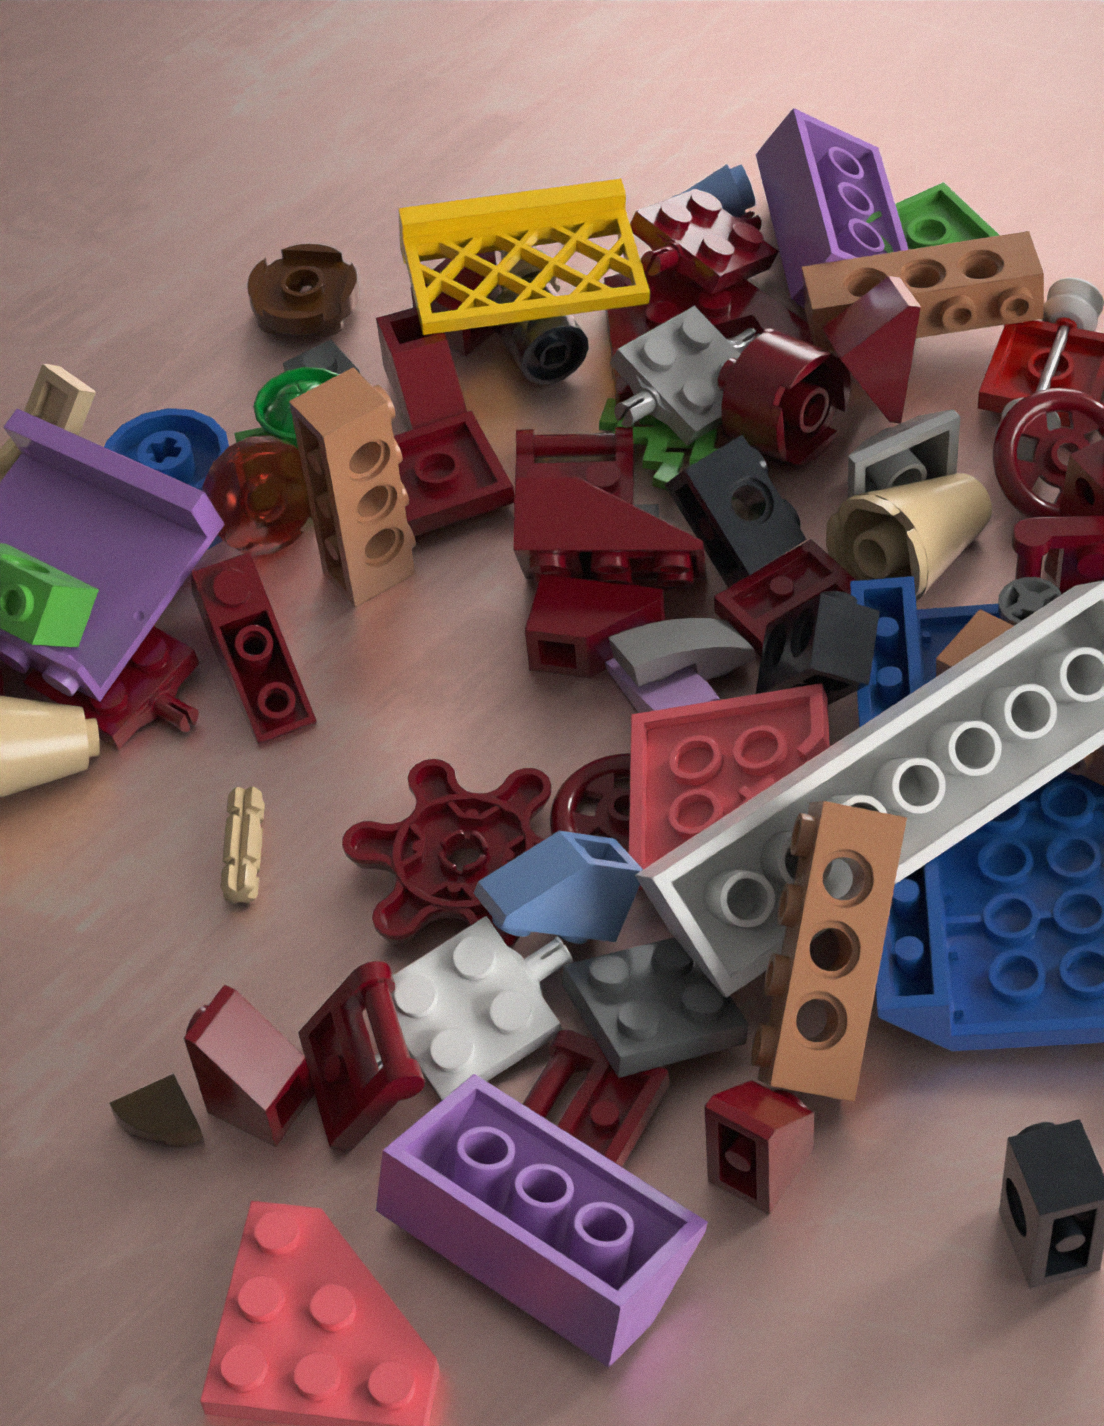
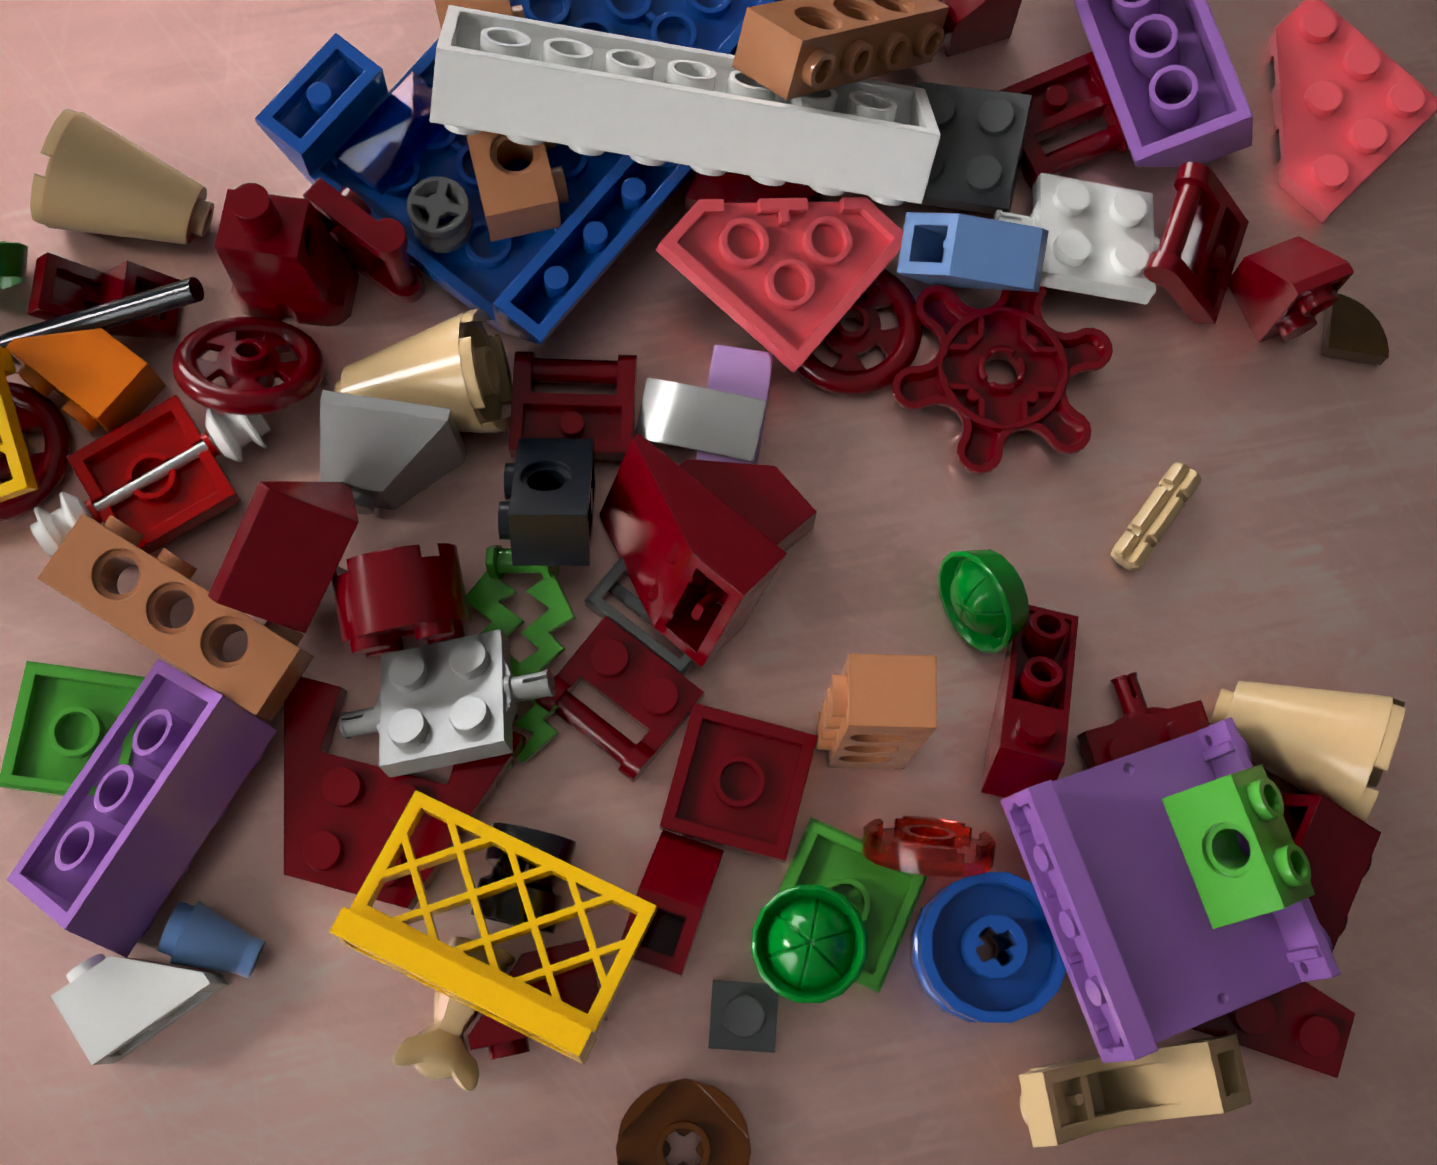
camera: 150 degrees left, 25 degrees up
dark red plate [630,188,779,294] -> none
black brick [755,591,880,705] -> none
none -> white slope [51,954,228,1065]
none -> green hat [938,549,1029,654]

